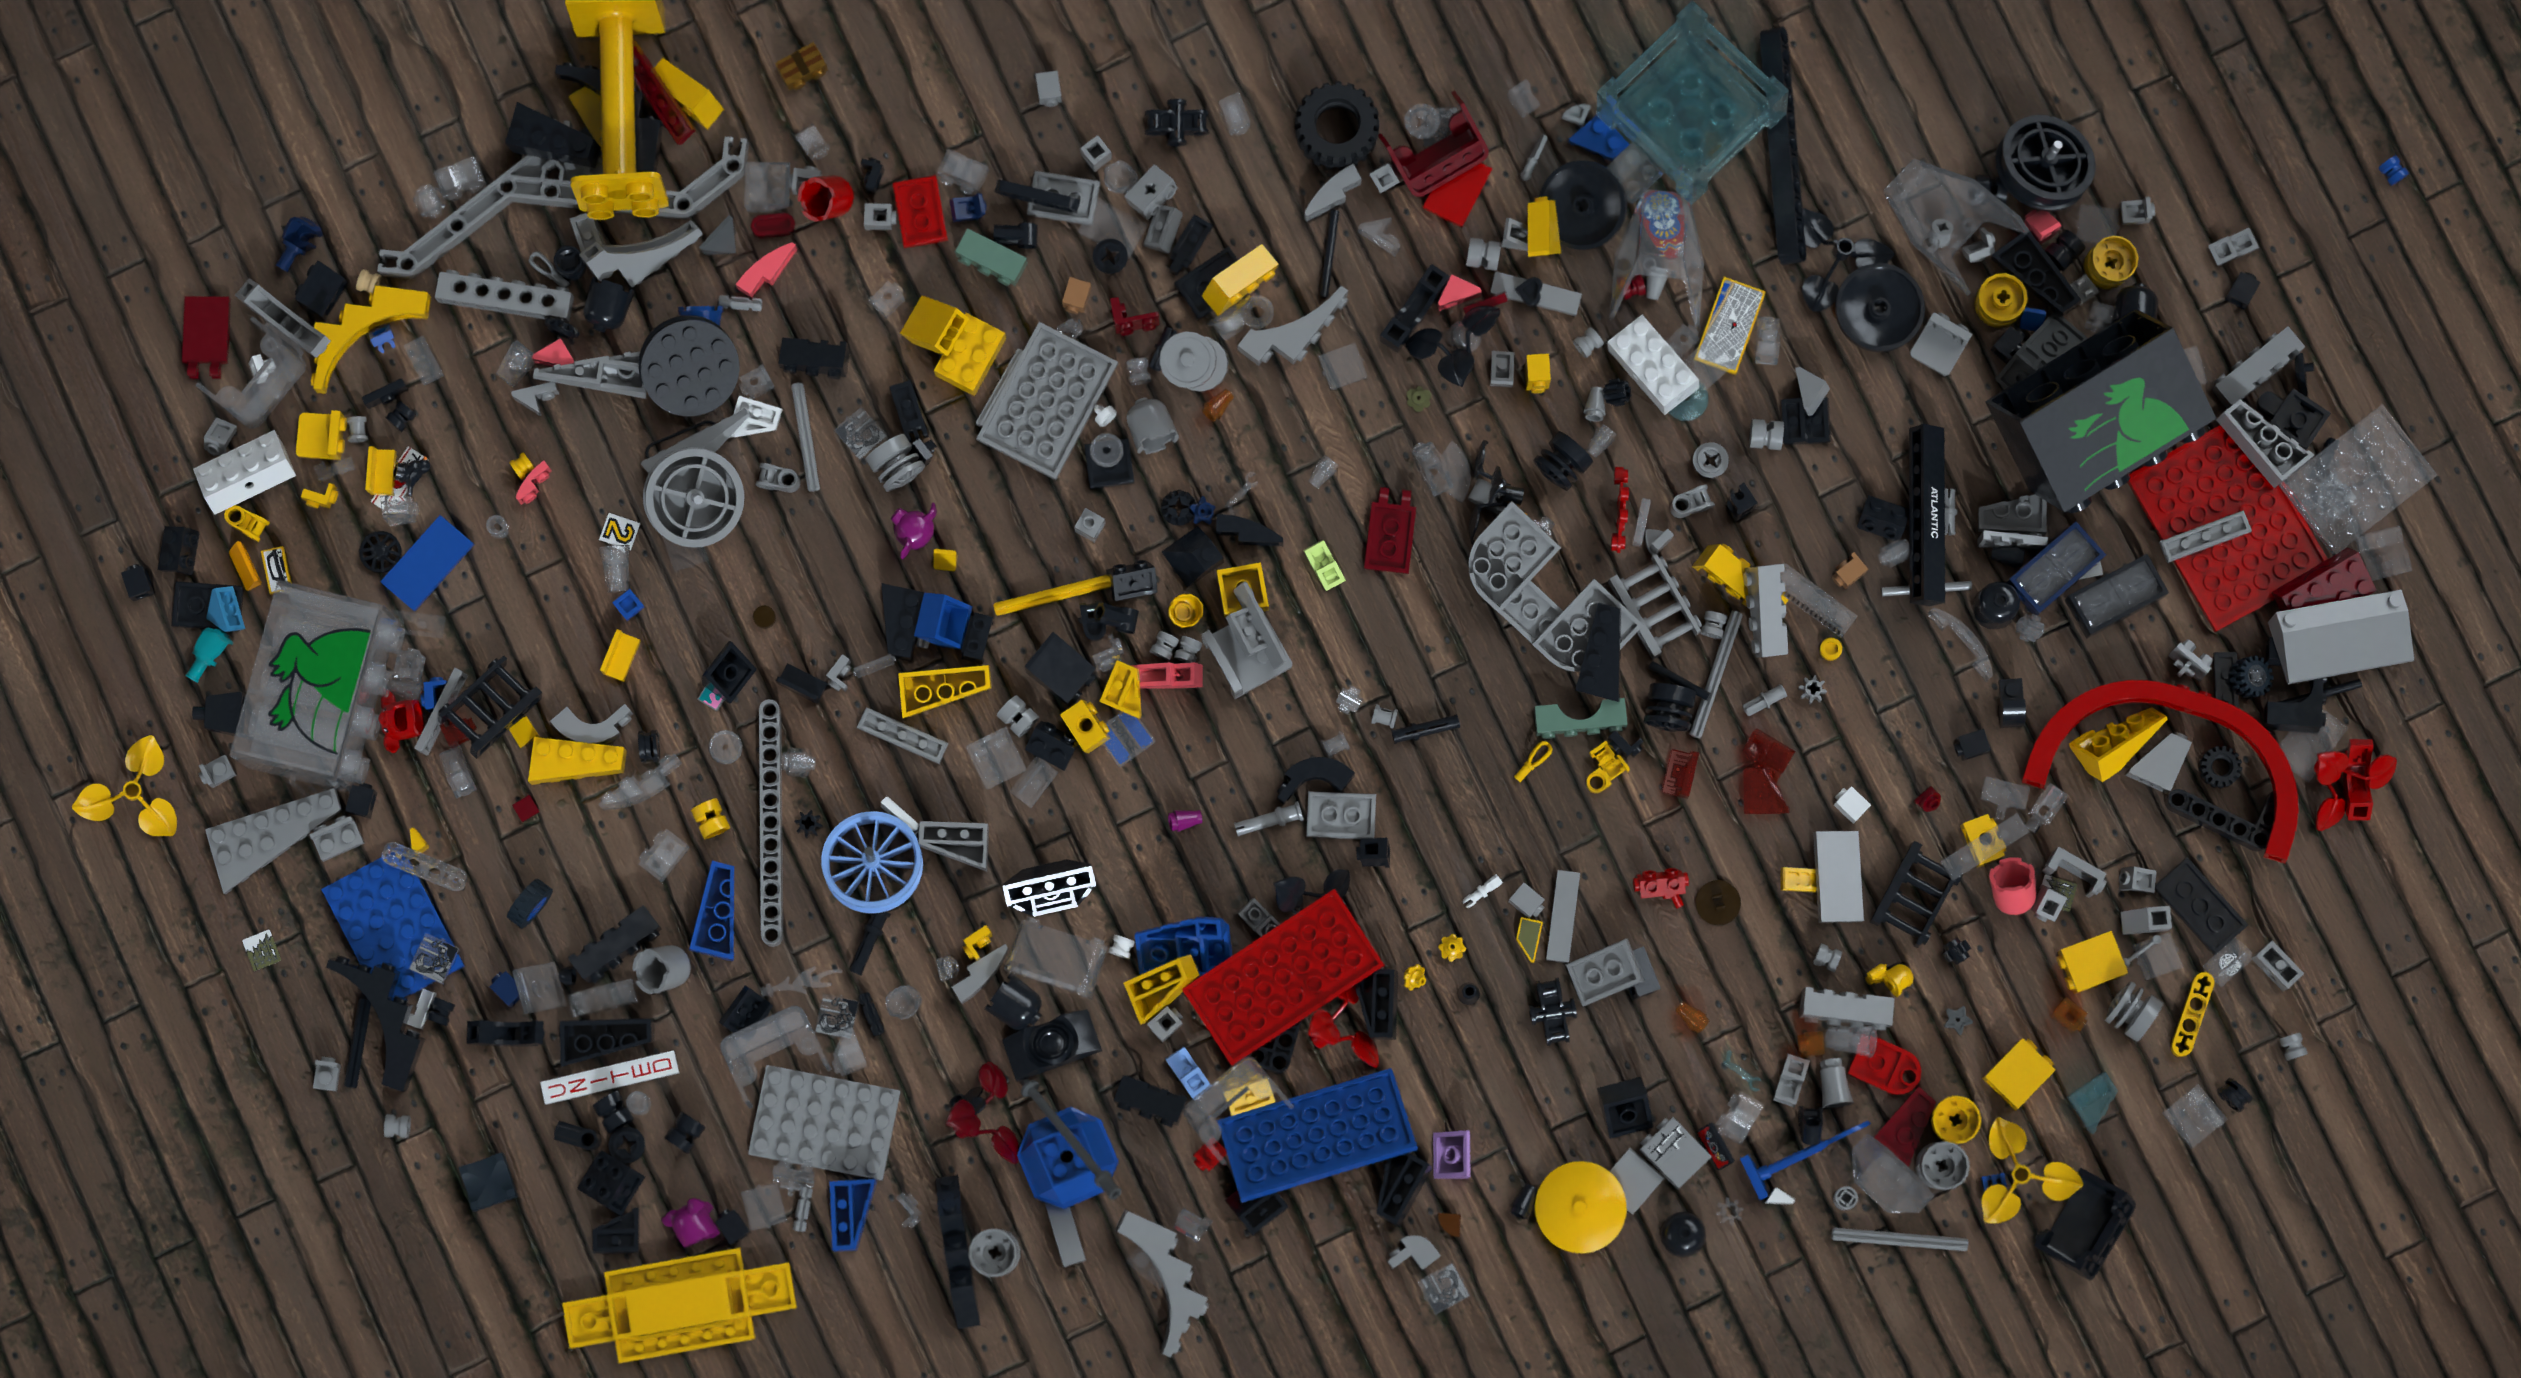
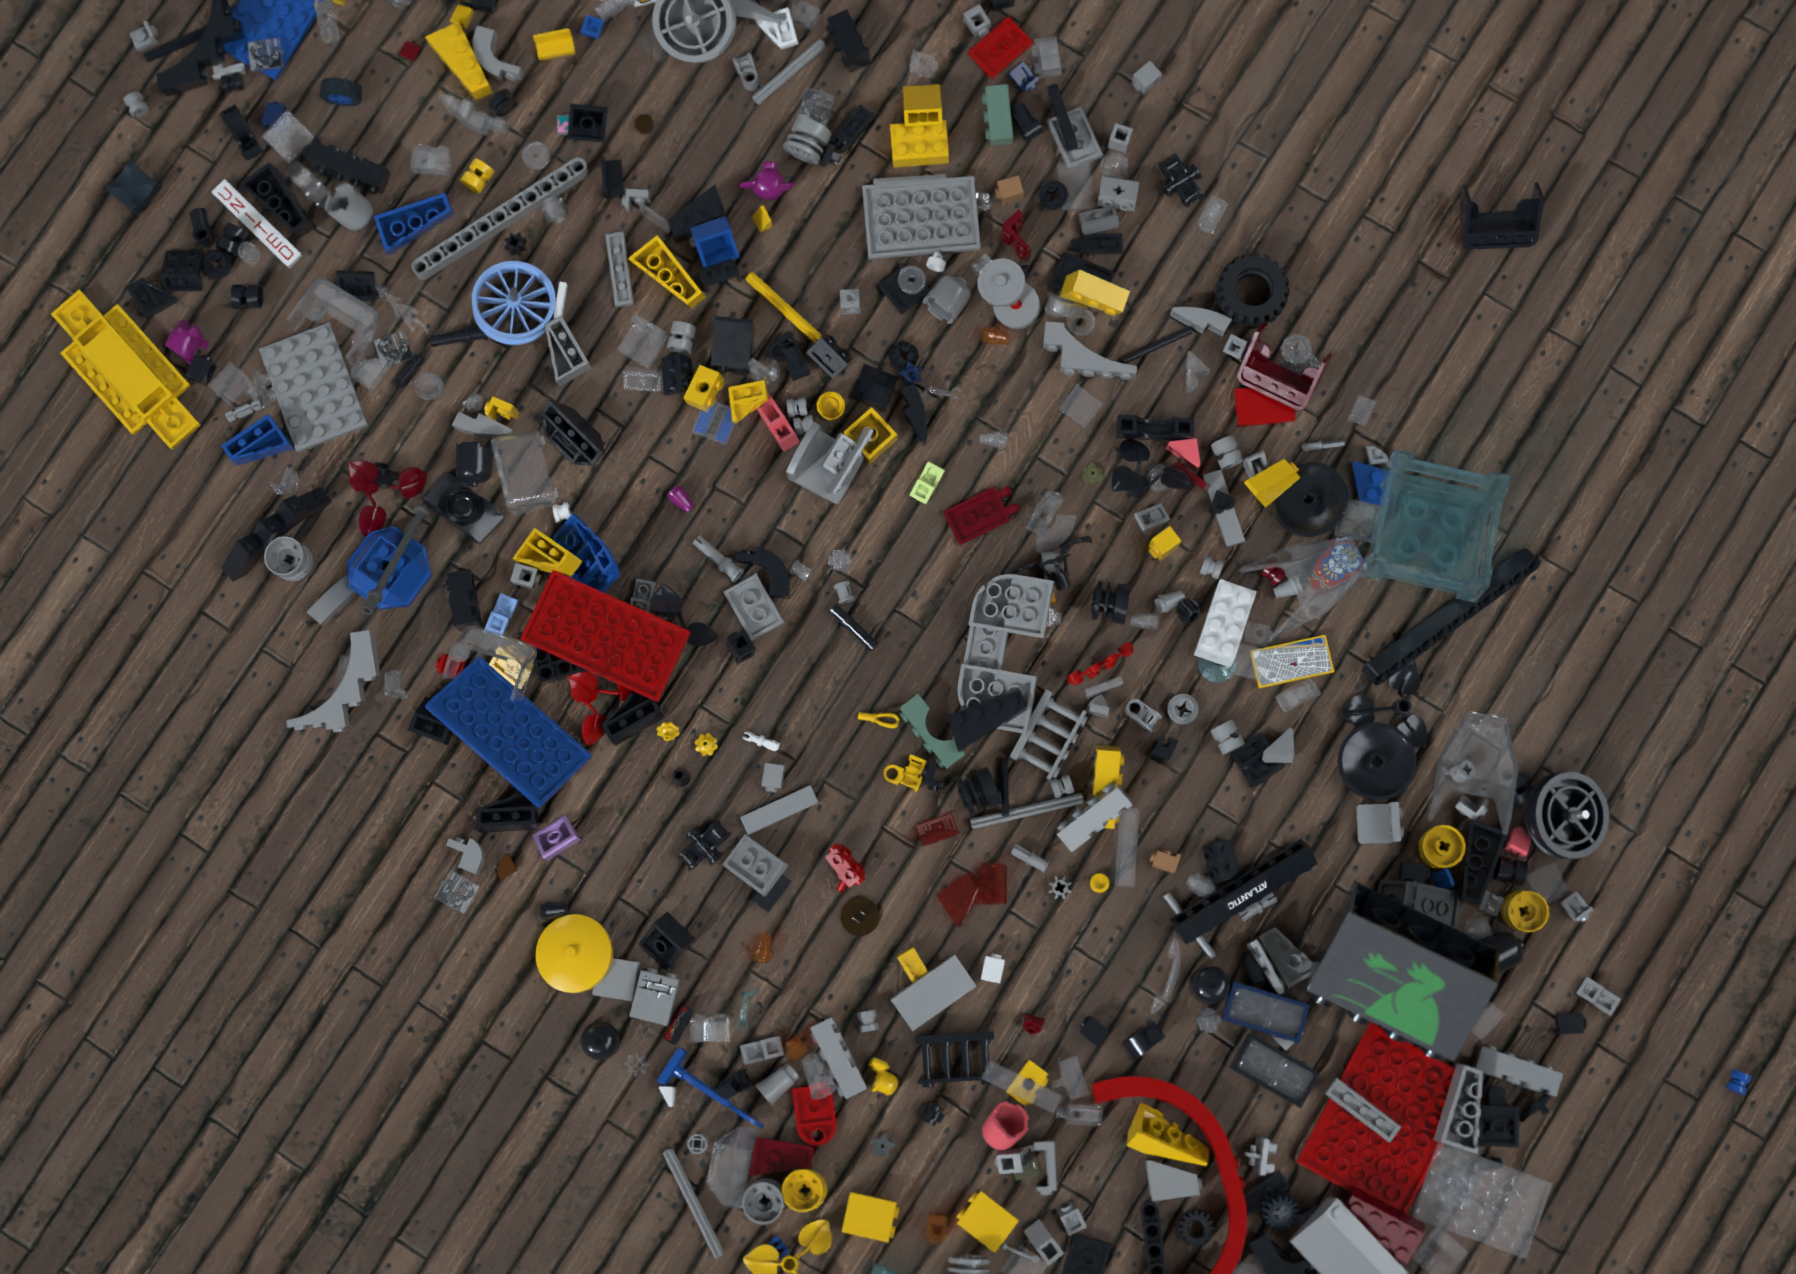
camera: 65 degrees right, 0 degrees up
olive tile [1516,917,1543,963] -> none

